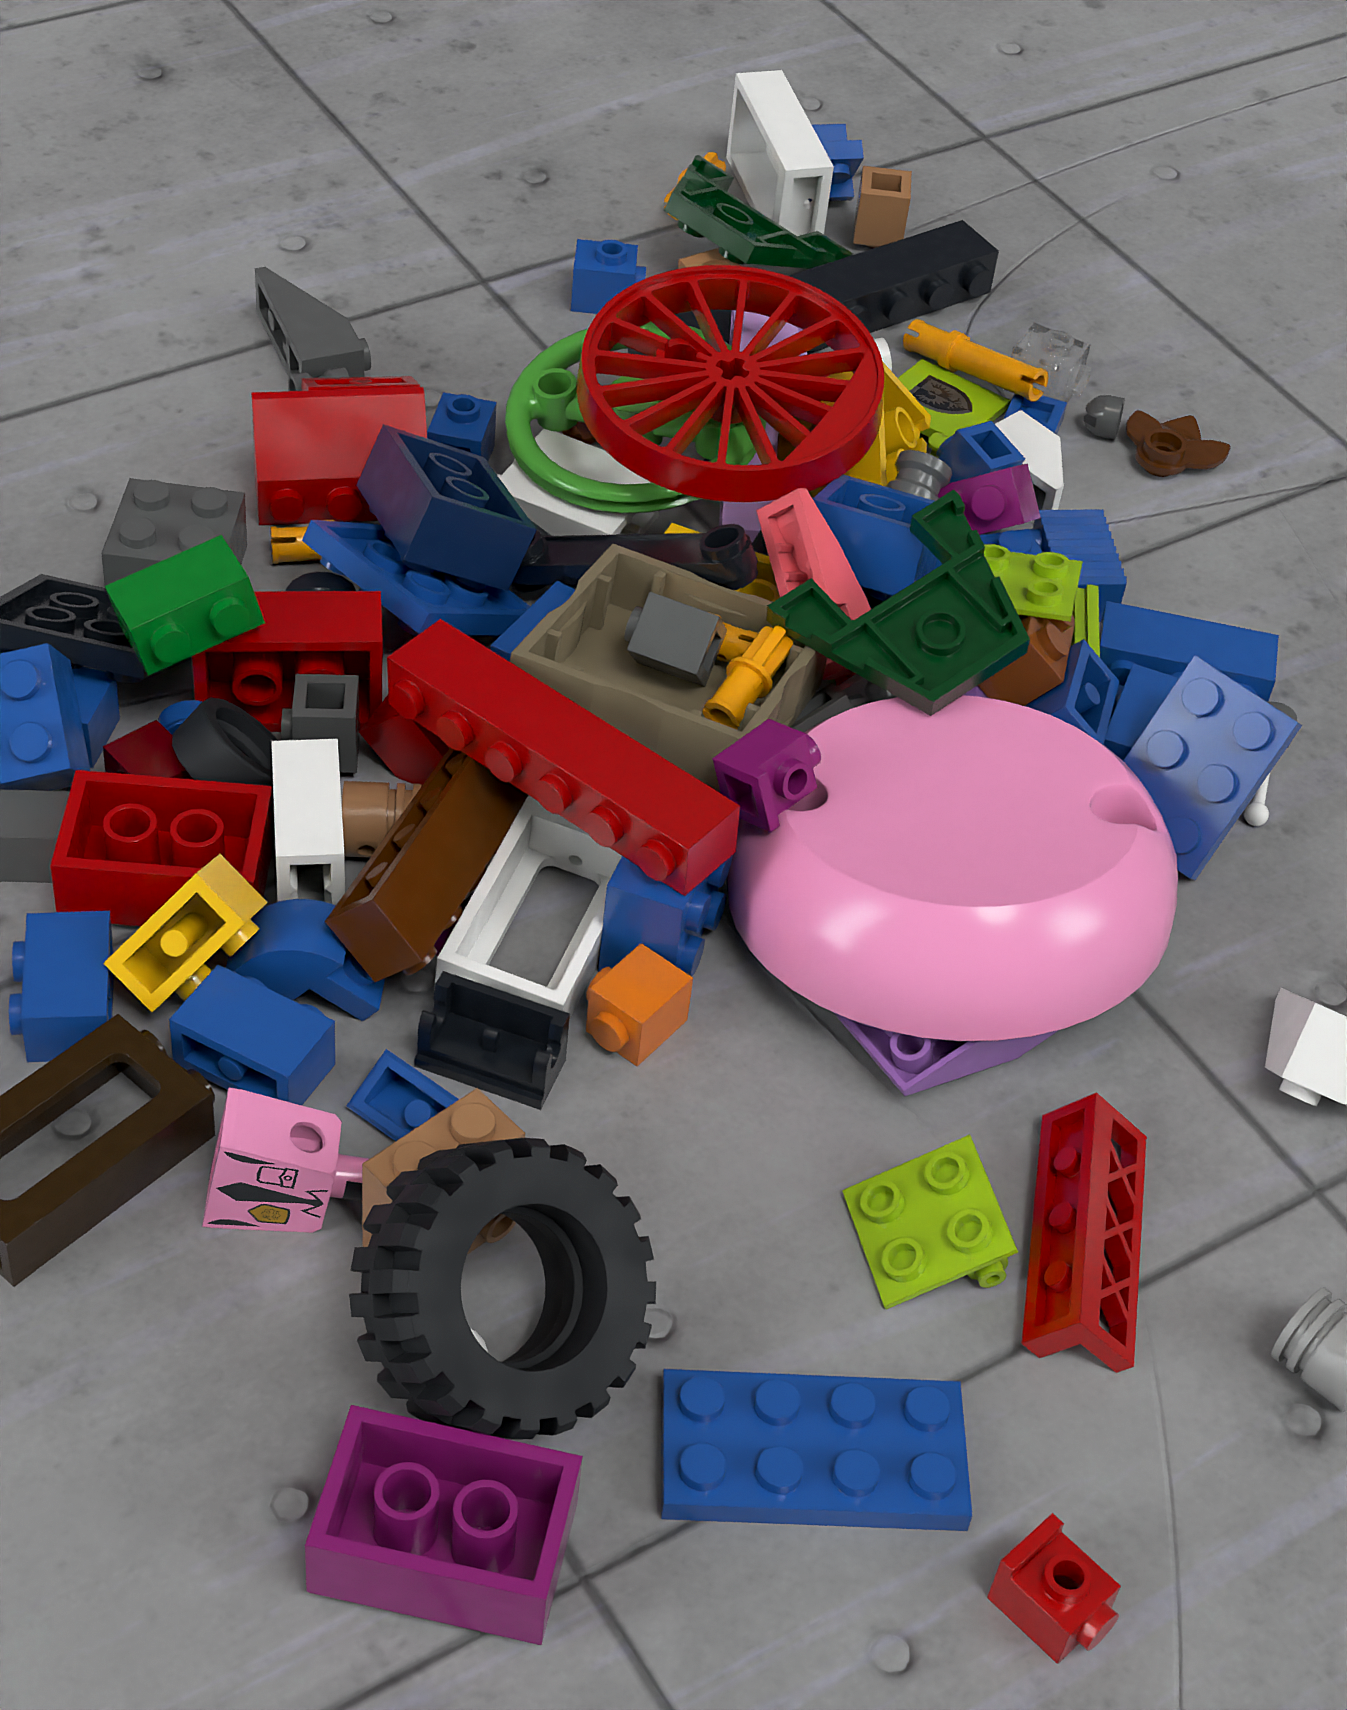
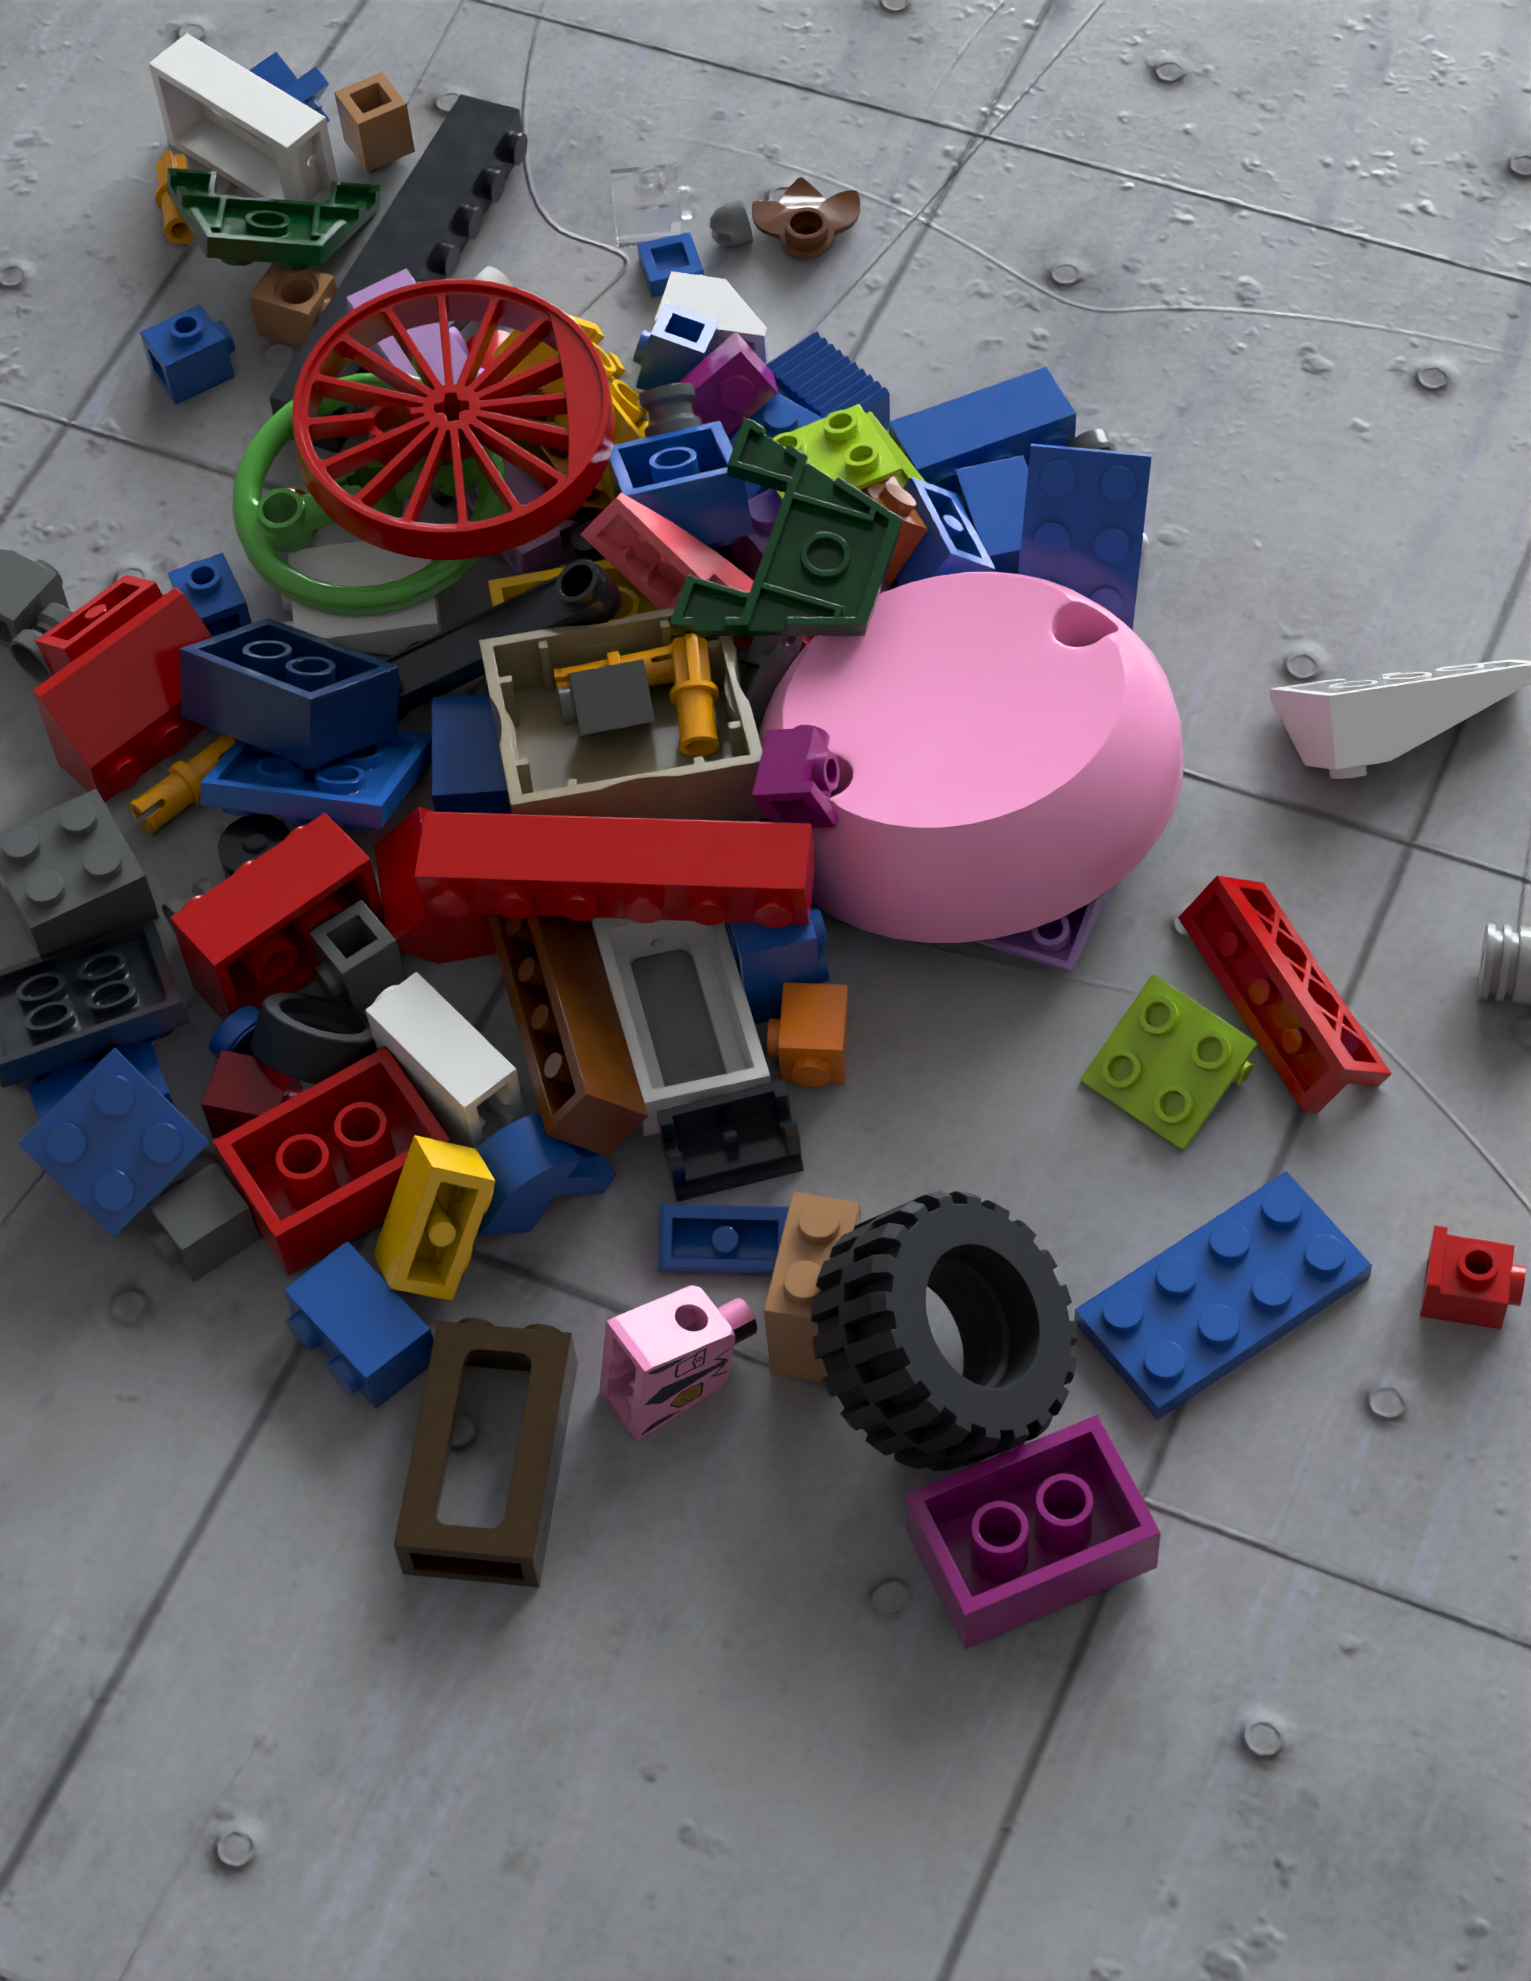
camera: 25 degrees left, 10 degrees up
green brick [105,535,265,676] -> none
blue brick [169,965,335,1105] -> none
medium nougat piece [342,781,422,858] -> none
lime flag [898,359,1011,458] -> none
light orange pin [903,319,1049,402] -> none

